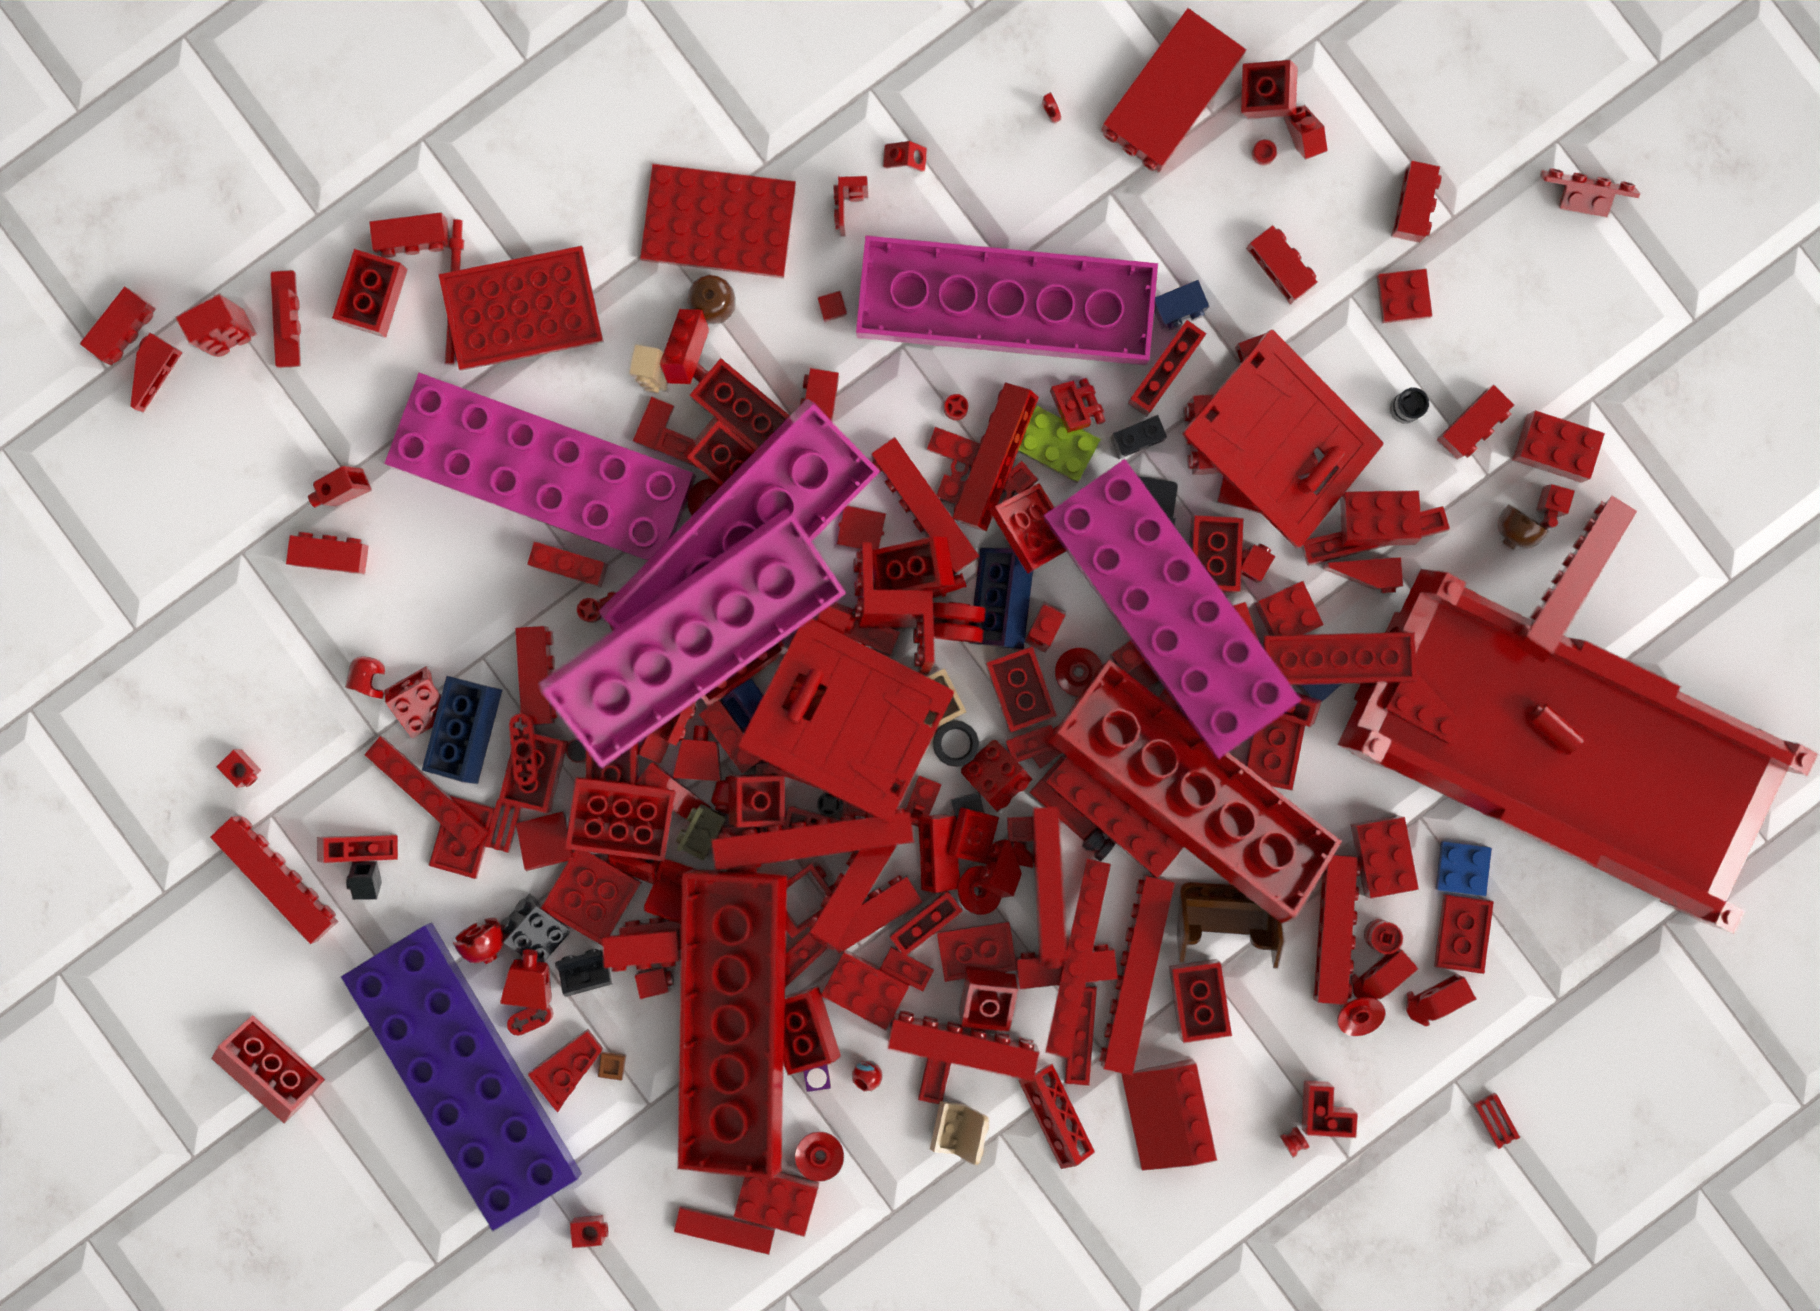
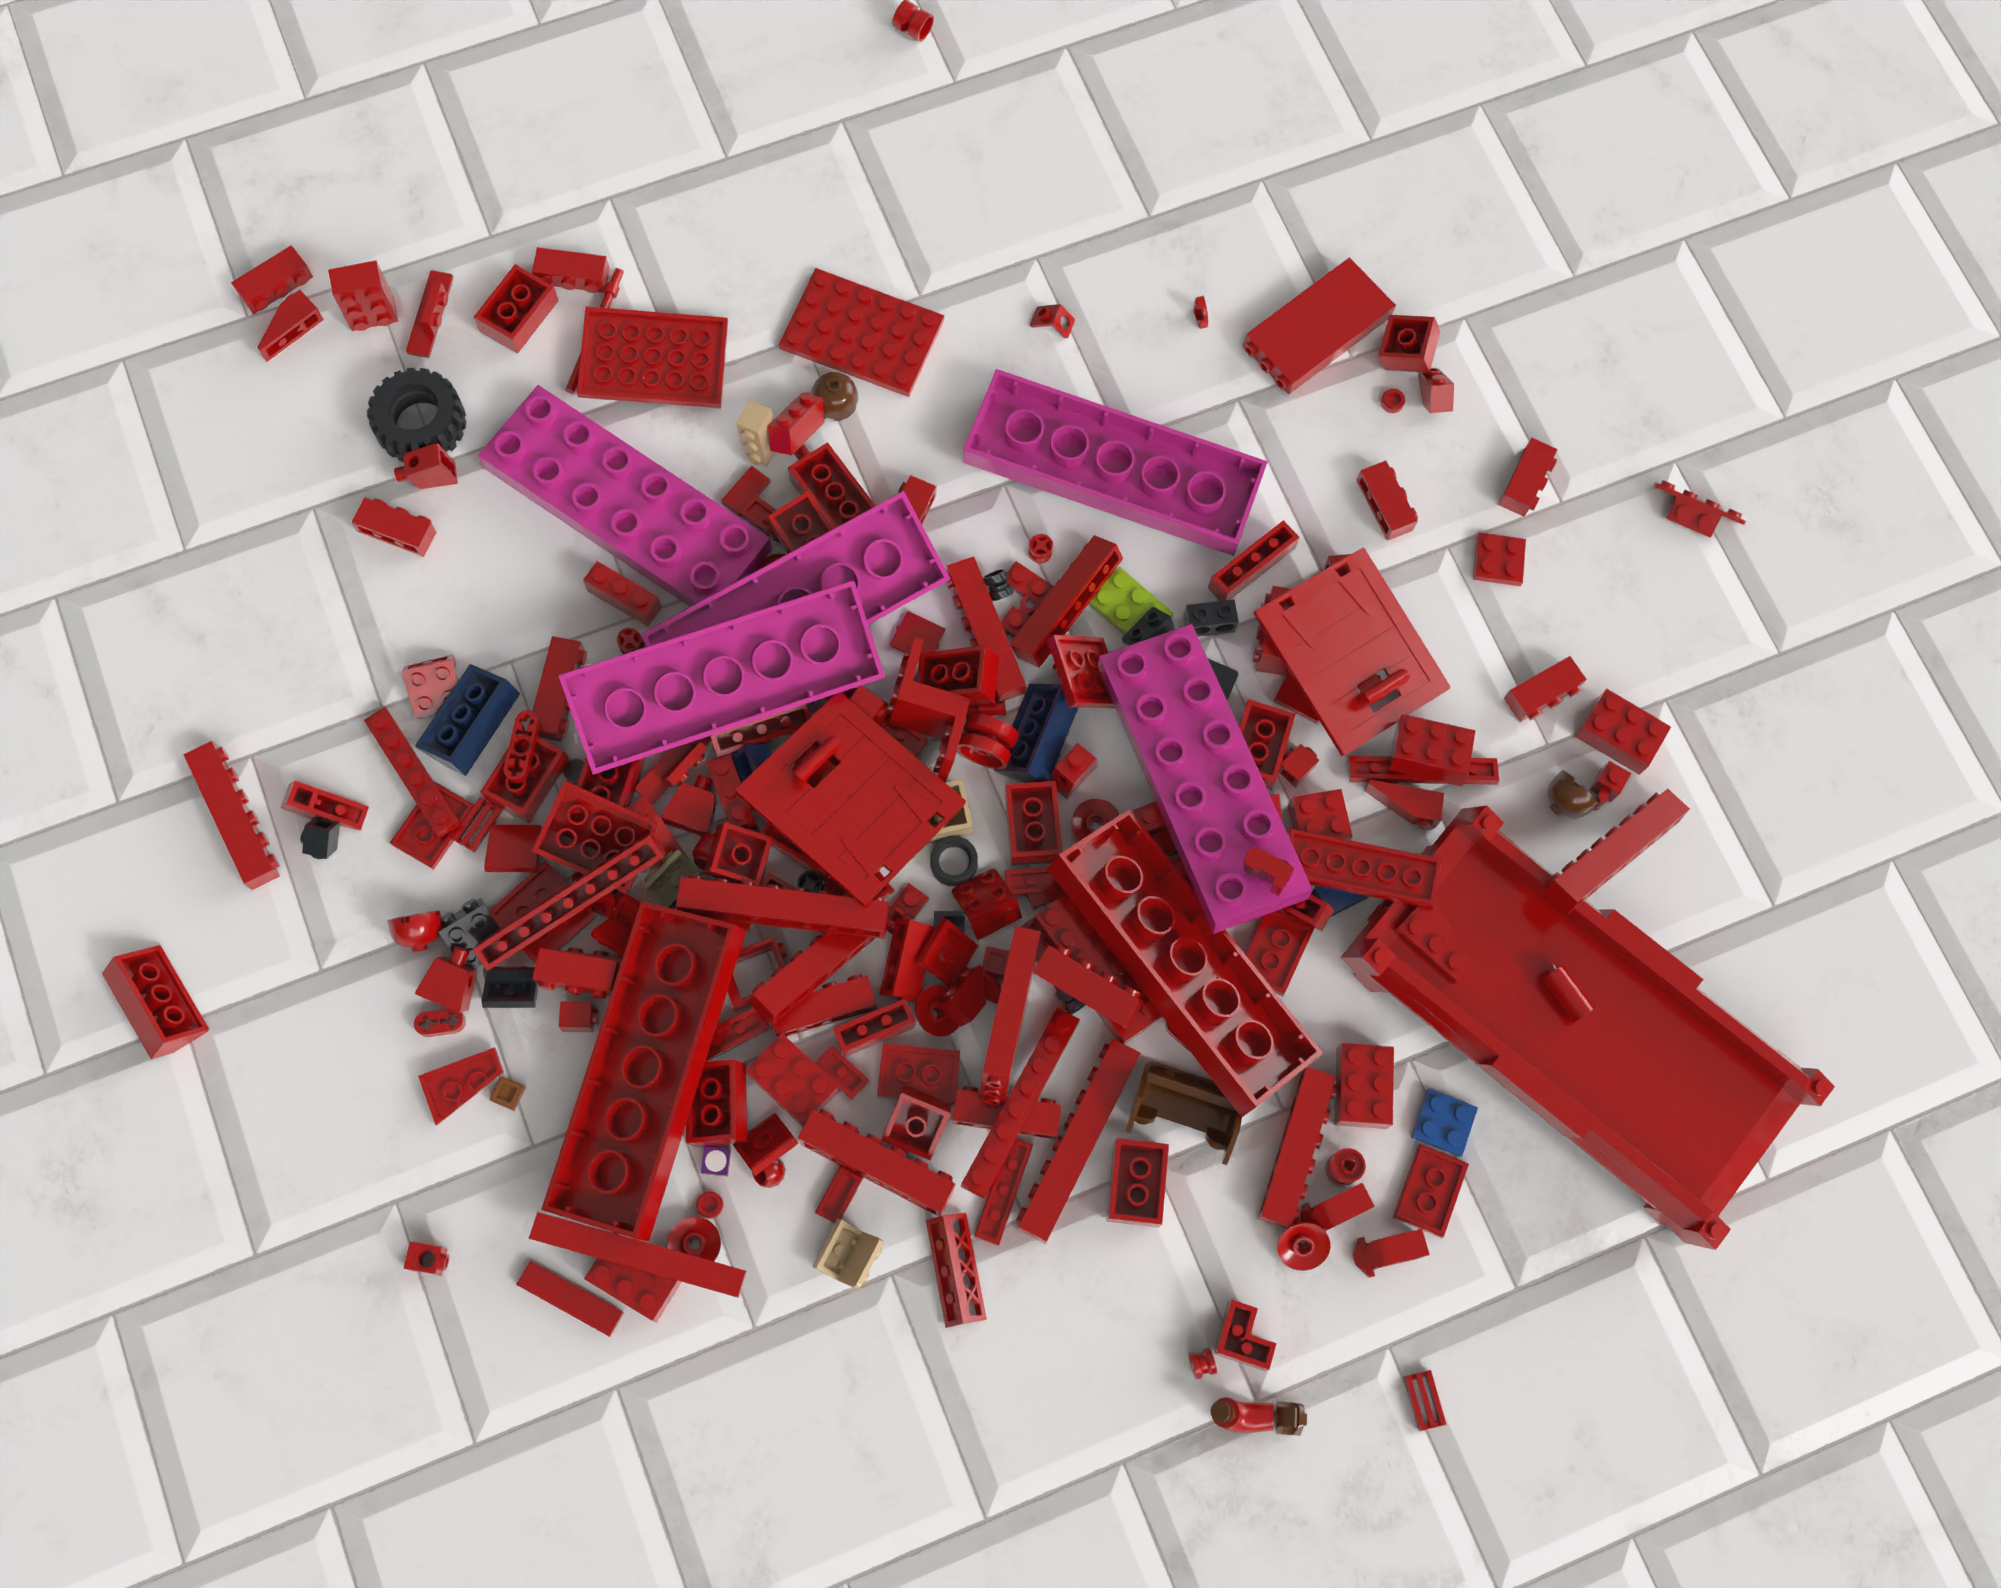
camera: 10 degrees right, 15 degrees down
red brick [216,749,261,788] -> none
dark purple plate [340,922,582,1232] -> none
red helmet [345,656,385,699] -> none
red tile [817,291,847,322] -> none
red bracket [833,176,869,236] -> none
red plate [1002,461,1039,502] -> none
red plate [1050,378,1106,433] -> none
red slope [1121,1058,1217,1171] -> none
dark blue brick [1154,280,1209,330] -> none
black wheel [1390,387,1429,424] -> none
none -> black tyre [367,367,466,462]
none -> red brick [472,831,666,971]
none -> red tile [528,1212,747,1298]
none -> red tile [696,1191,724,1219]
none -> red tile [732,1113,799,1176]
none -> black wheel [983,569,1014,601]
none -> red brick [1032,944,1144,1029]
none -> black bracket [1121,607,1176,646]
none -> piece [1210,1397,1307,1436]
none -> red leg [1243,848,1295,896]

